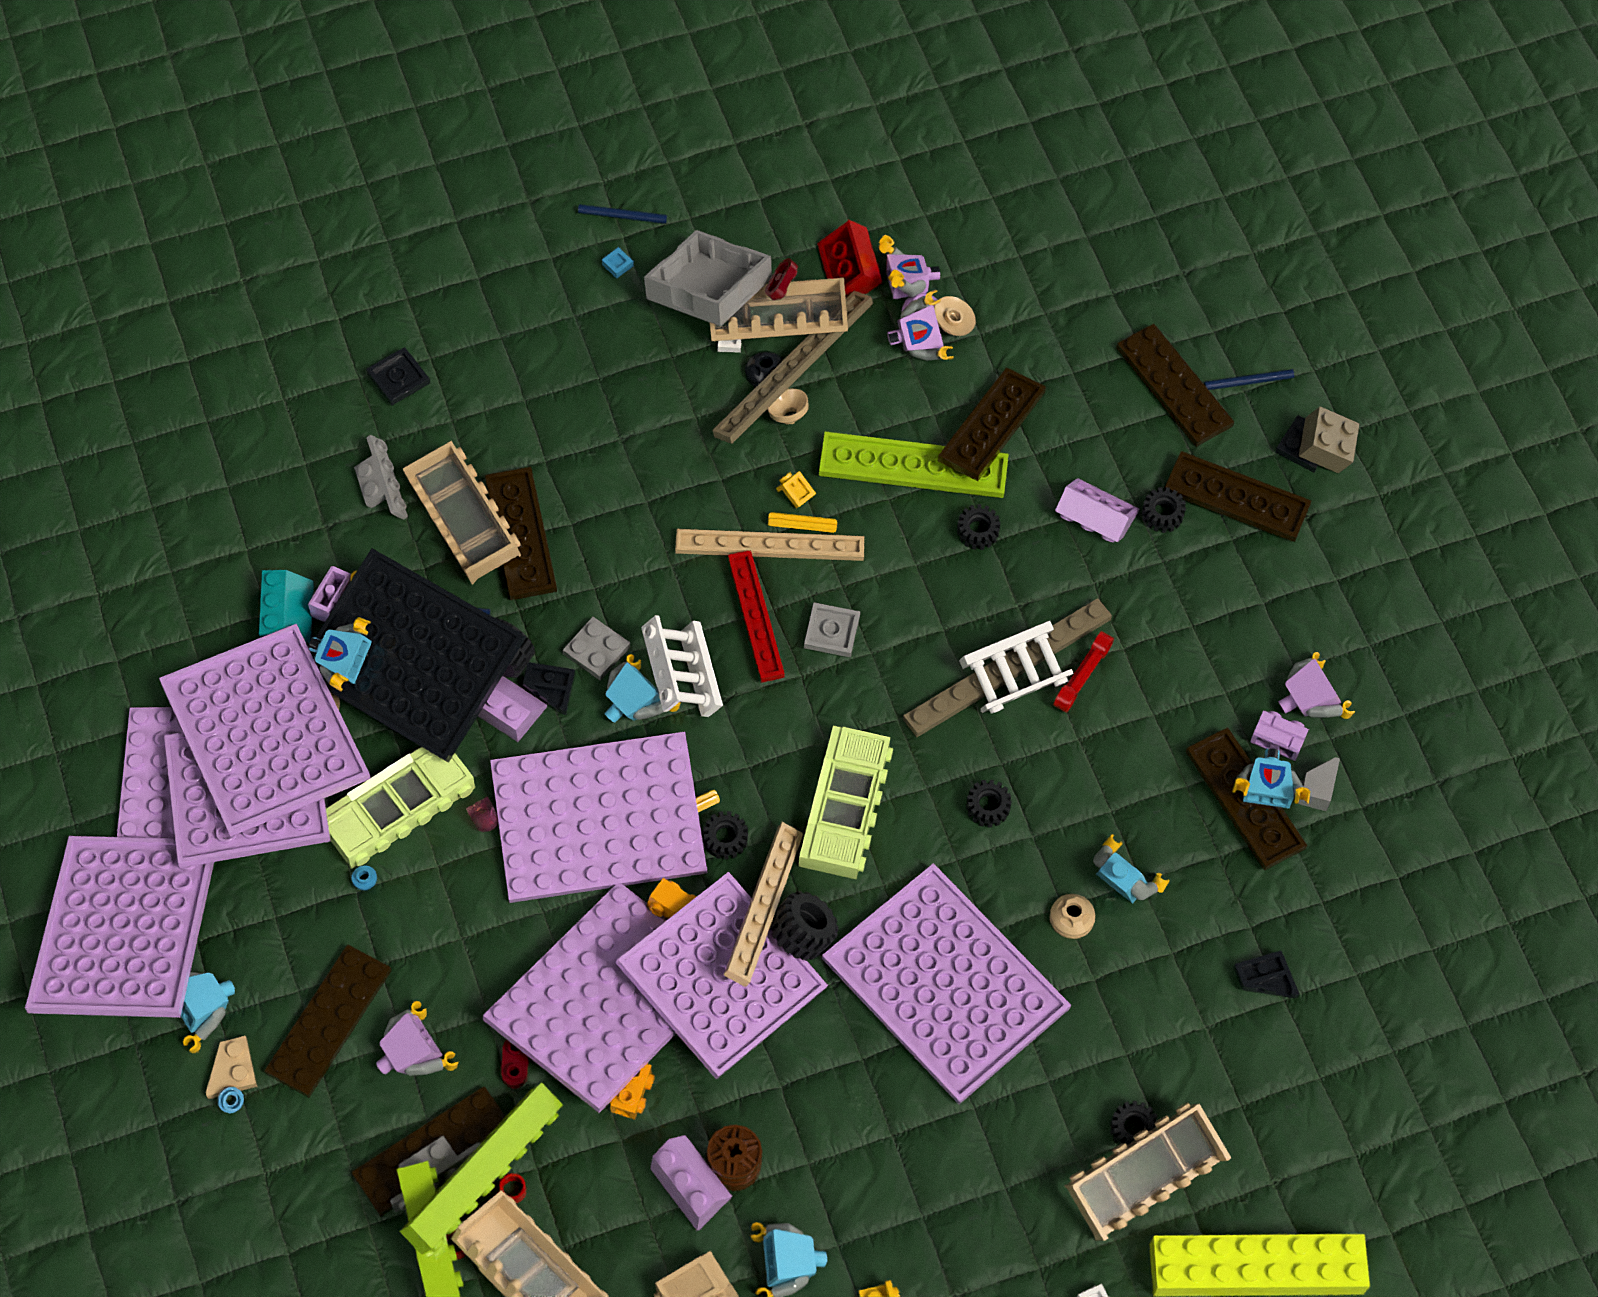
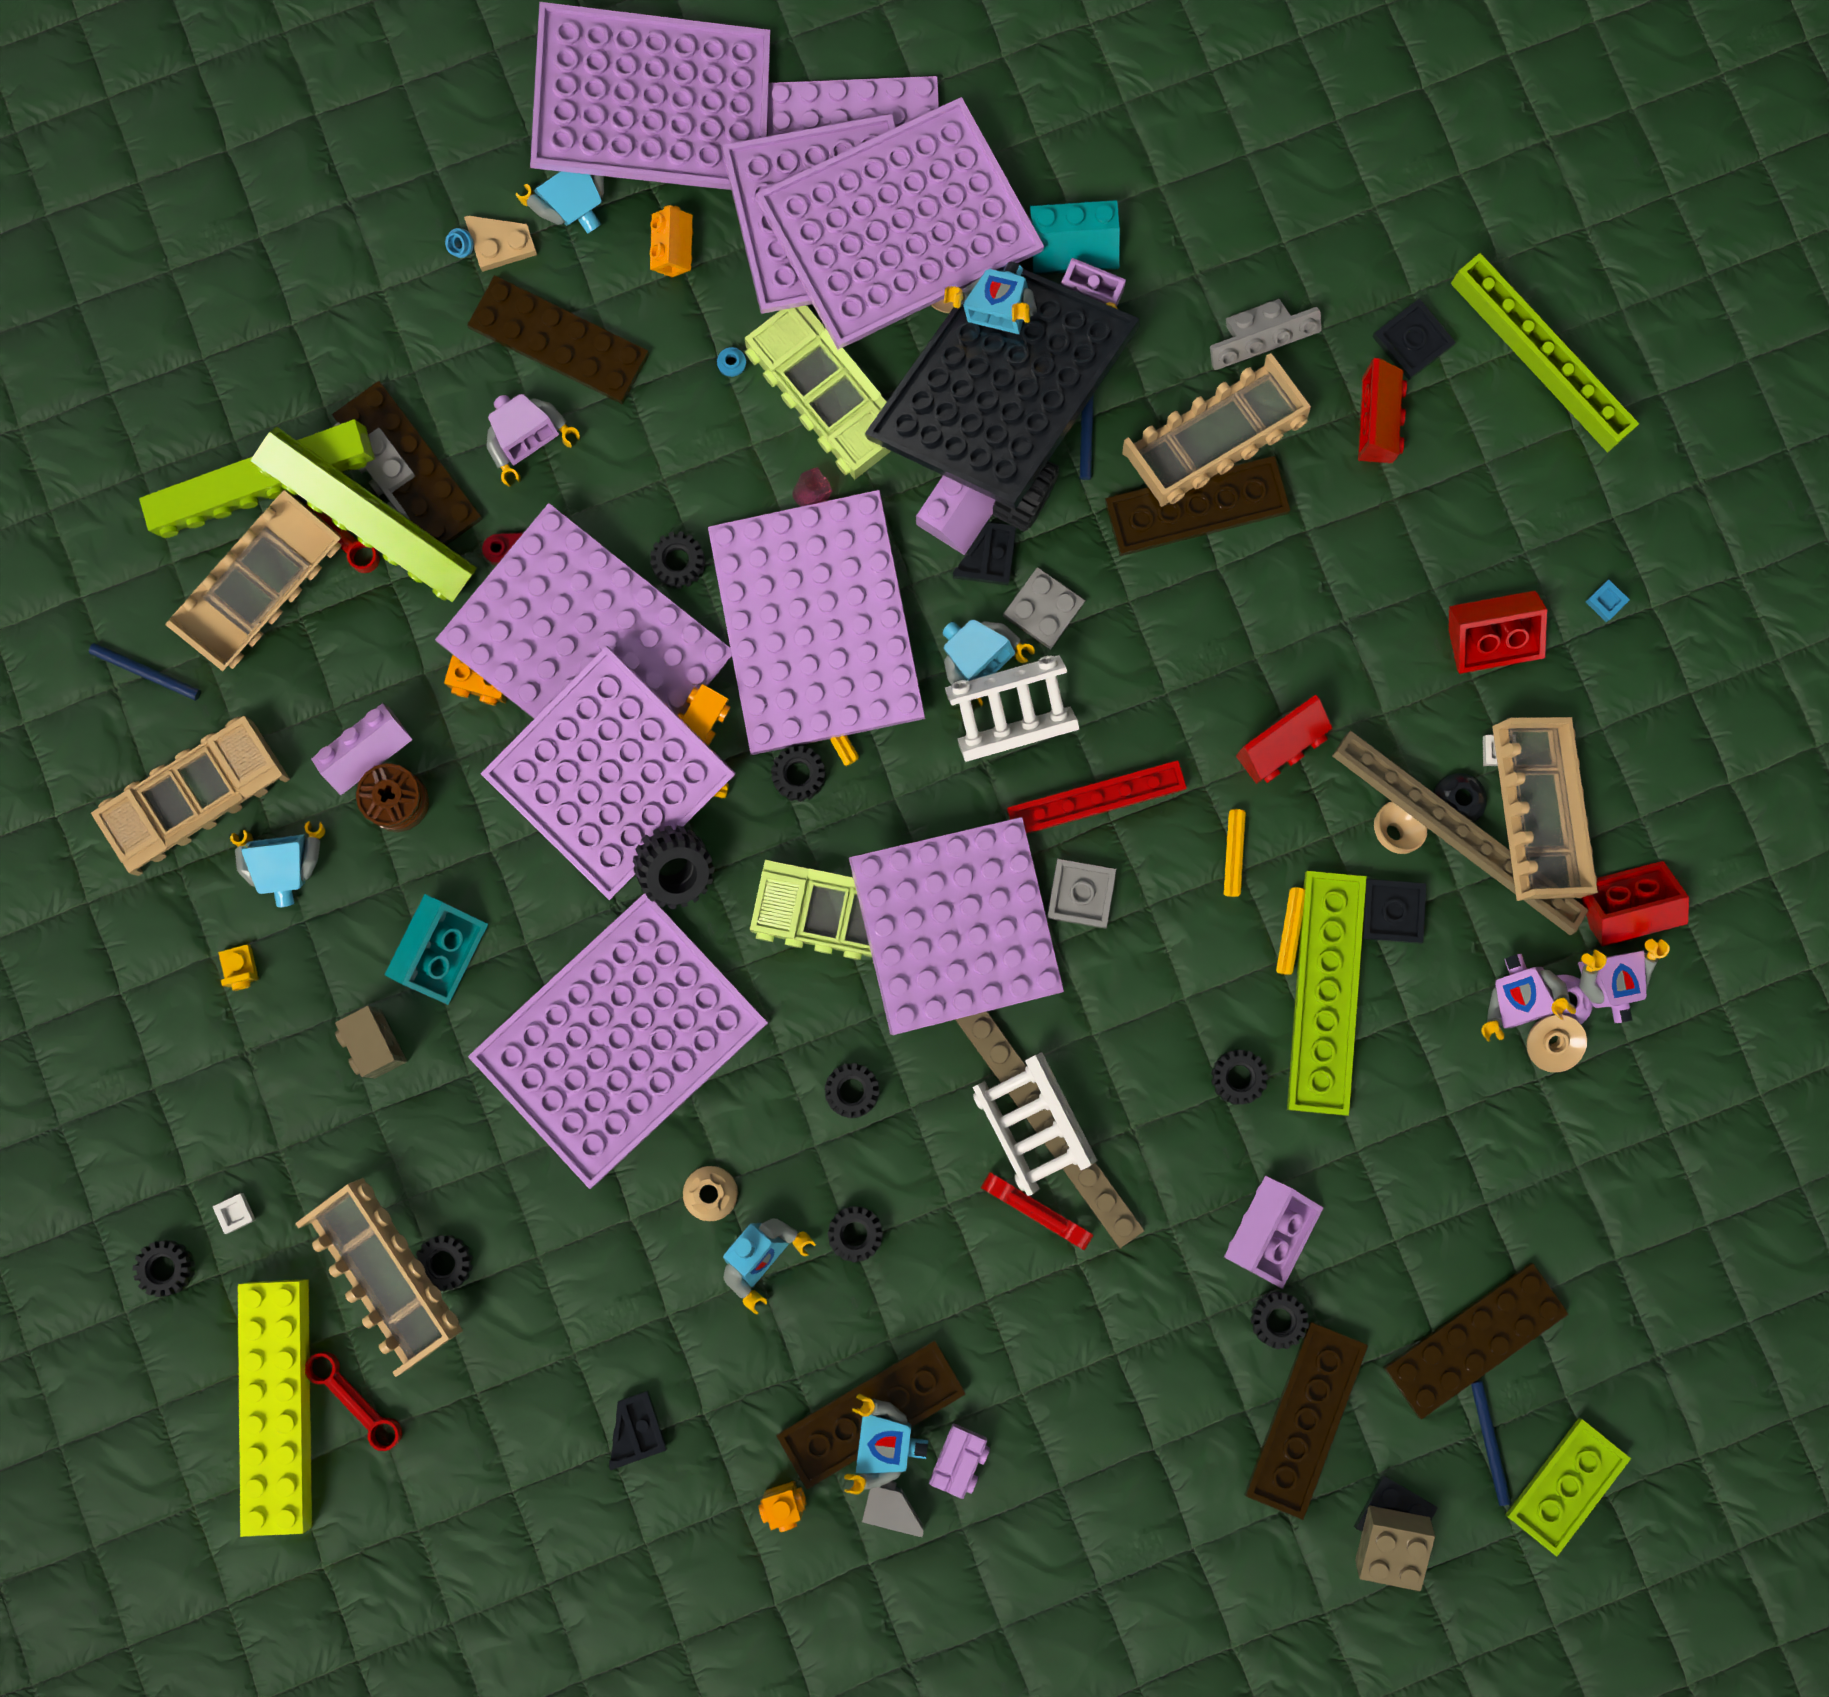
camera: 90 degrees right, 20 degrees up
dark blue bar [578,204,667,224] -> none
light grey tile [644,230,772,326] -> none
tan tile [676,529,864,561] -> none
tan plate [724,822,803,987] -> none
dark red plate [765,258,798,301] -> none
yellow bracket [776,471,816,508] -> none
dark brown plate [938,367,1046,481] -> none
lavender torso [1278,652,1355,719] -> none
none -> red piece [305,1352,402,1451]
none -> dark tan brick [335,1006,407,1079]
none -> teal slope [385,894,488,1005]
none -> light orange brick [650,205,693,277]
none -> black tyre [650,532,705,589]
none -> light orange brick [758,1481,807,1532]
none -> black tyre [828,1206,883,1262]
none -> lavender plate [849,817,1064,1035]
none -> red slope [1236,695,1332,784]
none -> yellow axle [1276,887,1305,975]
none -> red slope [1358,358,1407,463]
none -> black plate [1362,879,1426,944]
none -> red slope [1449,591,1547,674]
none -> lime brick [1451,253,1639,453]
none -> lime plate [1505,1418,1631,1557]

